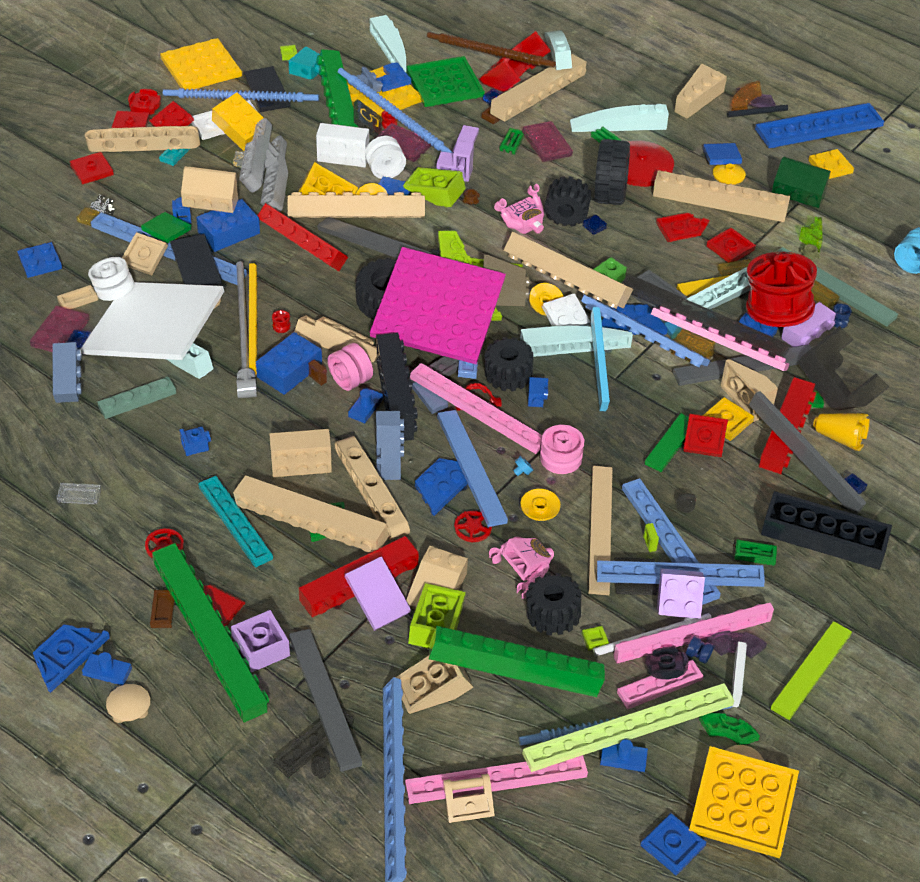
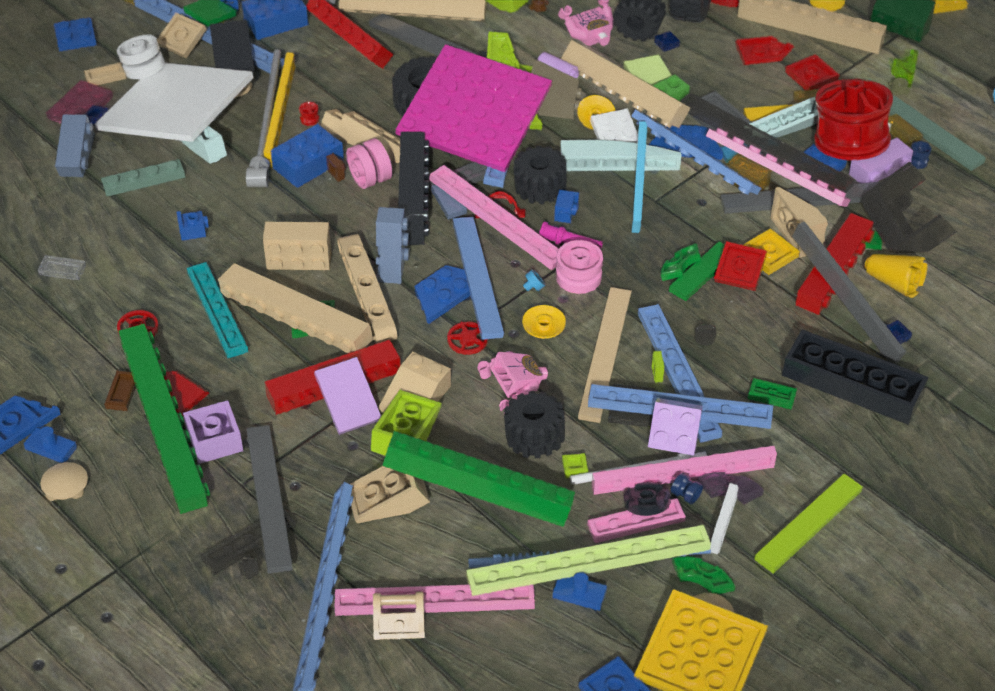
camera: 10 degrees right, 0 degrees up
blue tile [348,388,383,423] -> none
none -> lavender brick [538,52,579,79]
none -> dark pink pin [539,221,603,249]
none -> yellowish green tile [624,55,672,85]
none -> green tile [661,244,701,281]

